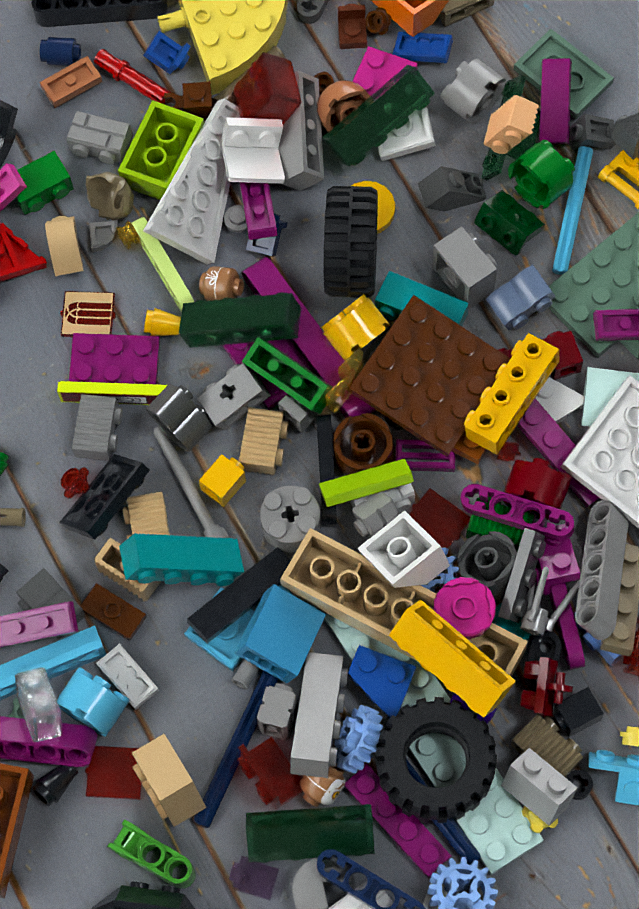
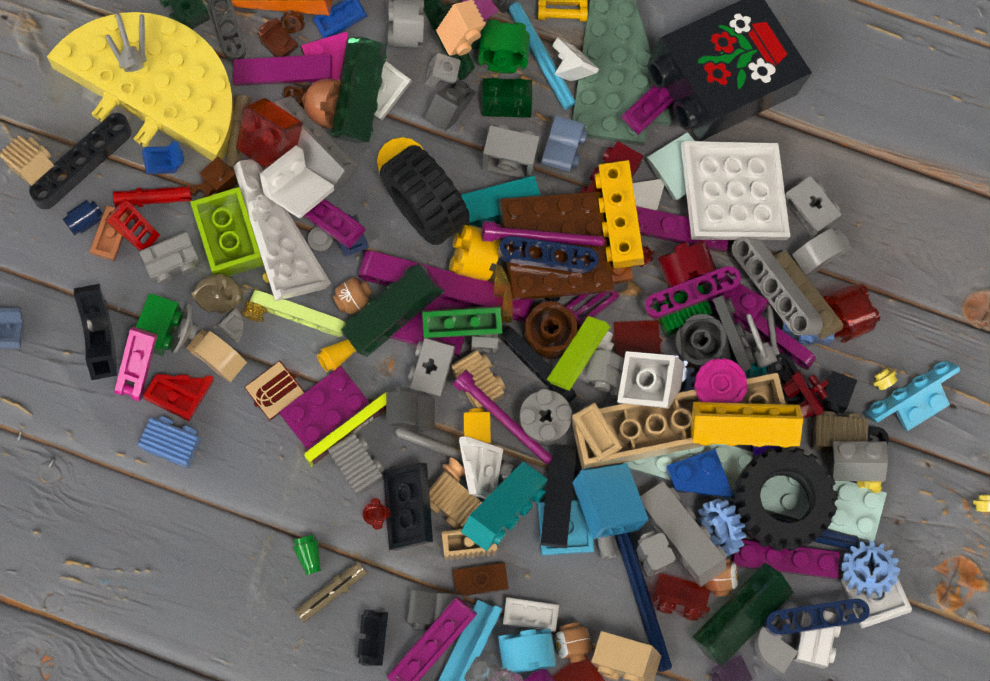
camera: 50 degrees left, 5 degrees up
none -> red slope [105,199,160,251]
none -> light grey dish [171,303,198,353]
none -> magenta tile [233,54,333,86]
none -> light grey bracket [424,53,460,87]
none -> light nougat bush [442,457,466,482]
none -> magenta piece [452,369,552,464]
none -> white wing [459,436,503,499]
none -> magenta piece [482,221,605,246]
none -> dark blue beam [497,236,599,273]
none -> white slope [552,38,599,81]
none -> medium nougat head [555,622,592,663]
none -> tan tile [572,403,622,462]

